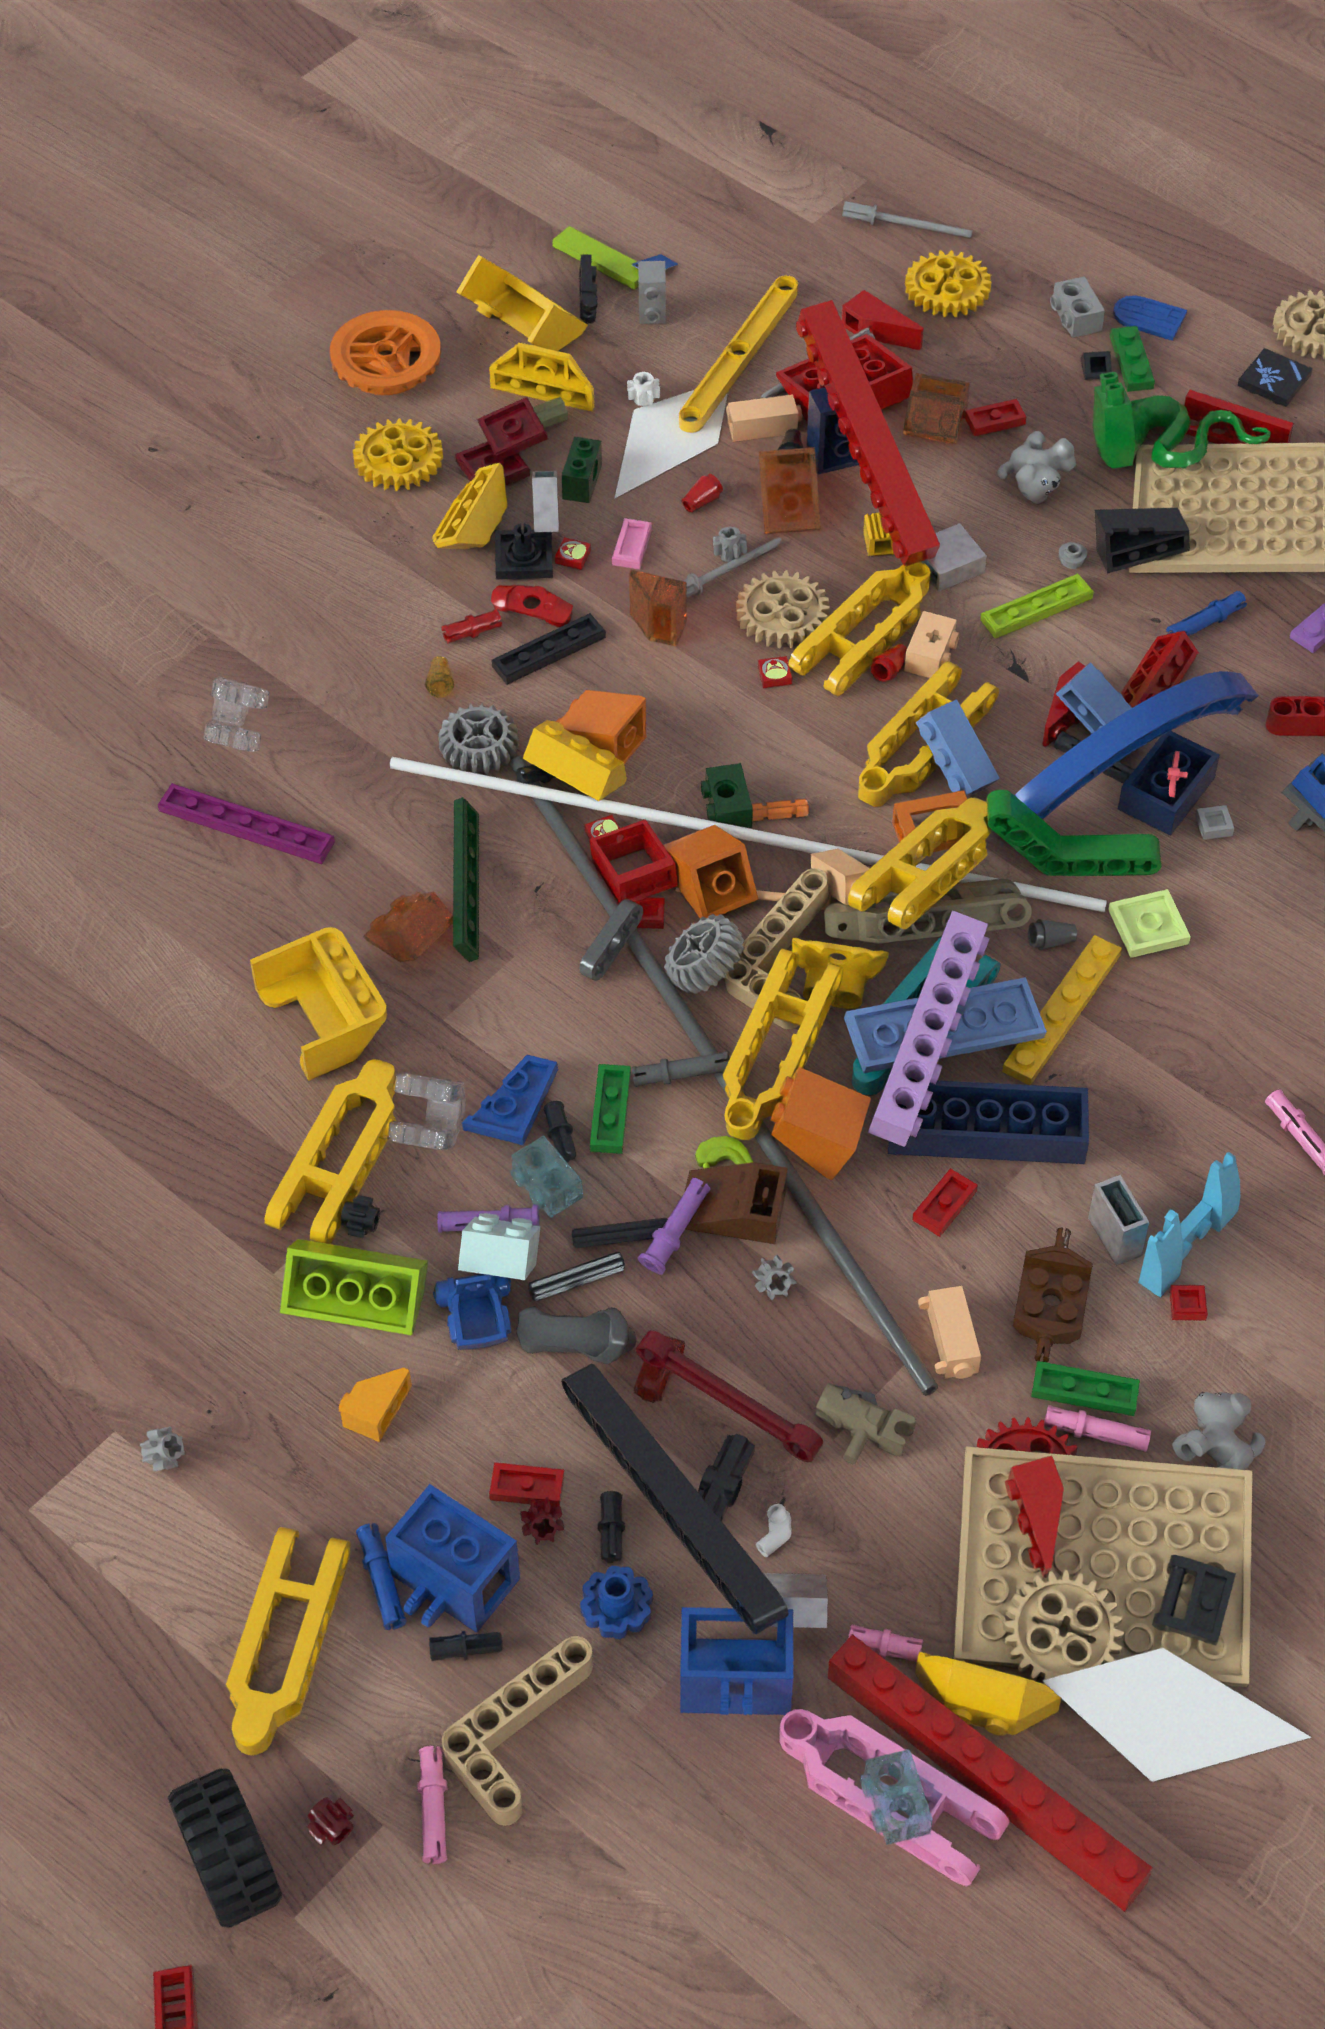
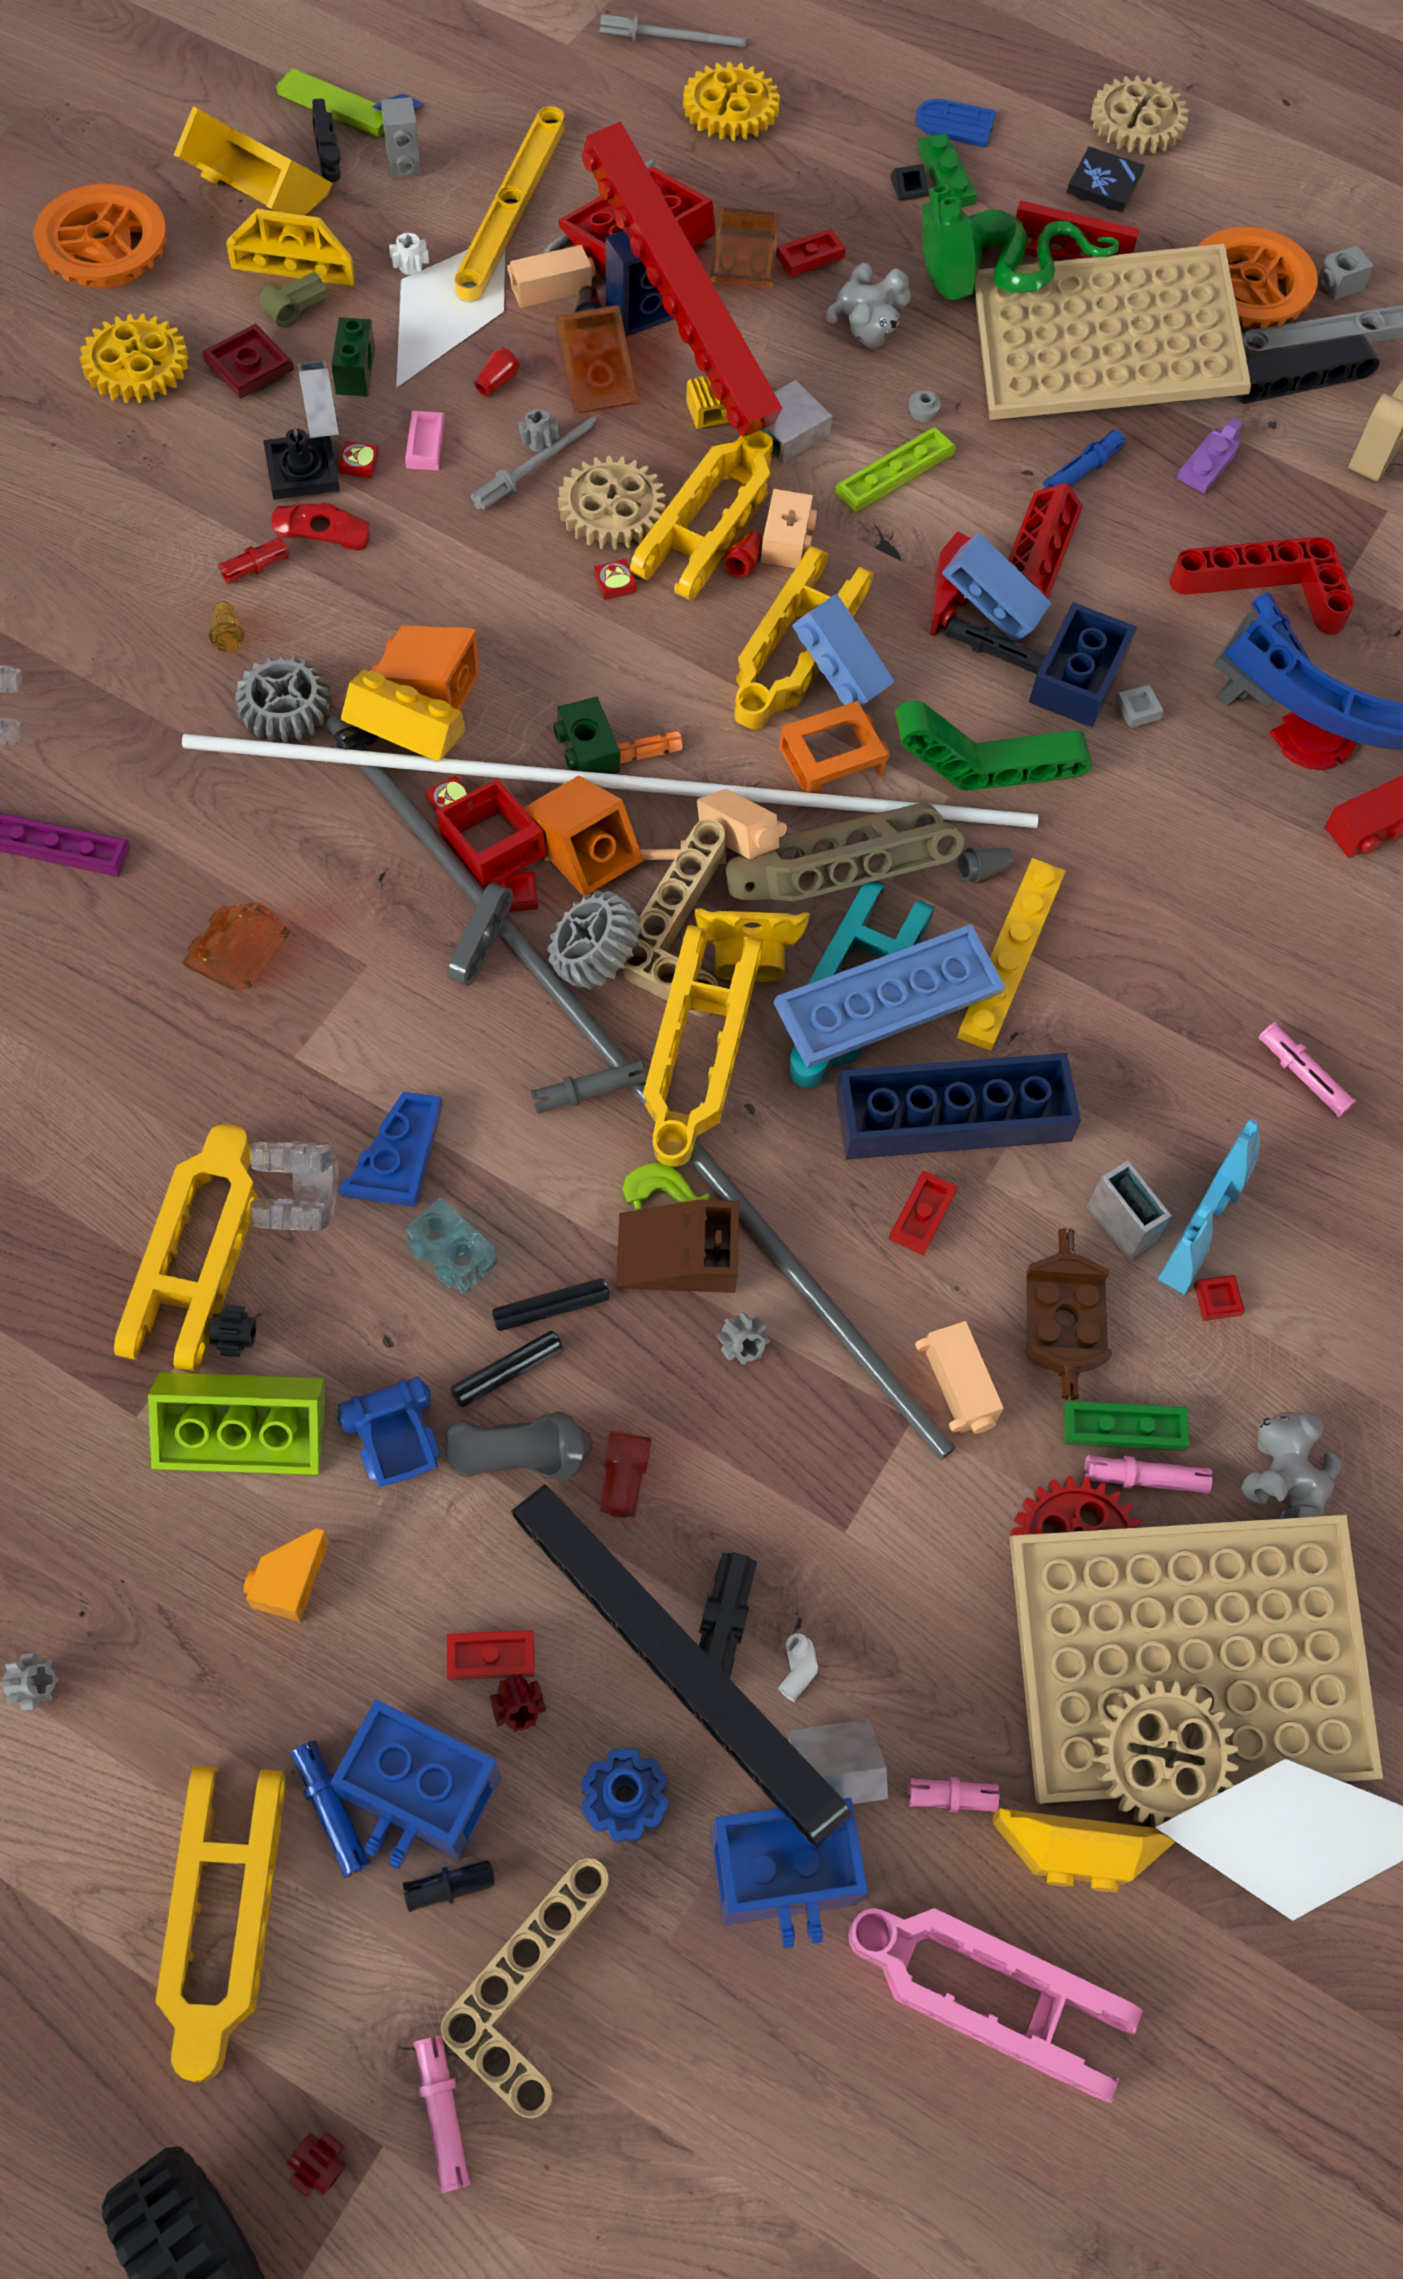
camera: 15 degrees left, 10 degrees up
yellow windscreen [250,927,387,1081] -> none
yellow wedge [432,463,508,550] -> none
medium lavender pin [437,1204,539,1233] -> none
dark green tile [453,797,479,962] -> none
light aqua brick [458,1213,541,1280] -> none
dark red plate [477,397,548,462] -> none
black tile [491,613,606,685] -> none
black axle [543,1101,576,1163] -> none
green plate [590,1064,631,1154] -> none
black axle [597,1491,625,1563] -> none
clear orange slope [629,570,687,646] -> none
dark red piece [636,1330,824,1462] -> none
medium lavender pin [638,1178,710,1275] -> none
orange slope [771,1067,871,1180] -> none
dark tan piece [815,1383,916,1464] -> none
red brick [828,1634,1153,1912] -> none
red slope [842,290,924,350] -> none
yellow piece [848,798,992,929] -> none
clear light blue brick [860,1749,933,1845] -> none
lavender brick [868,910,990,1147] -> none
blue piece [1005,671,1259,842] -> none
red slope [1005,1455,1064,1578] -> none
light grey brick [1050,276,1105,338] -> none
black wedge [1095,508,1190,574] -> none
yellowish green plate [1108,889,1191,958] -> none
black plate [1152,1555,1236,1646] -> none
coral piece [1168,751,1188,797] -> none

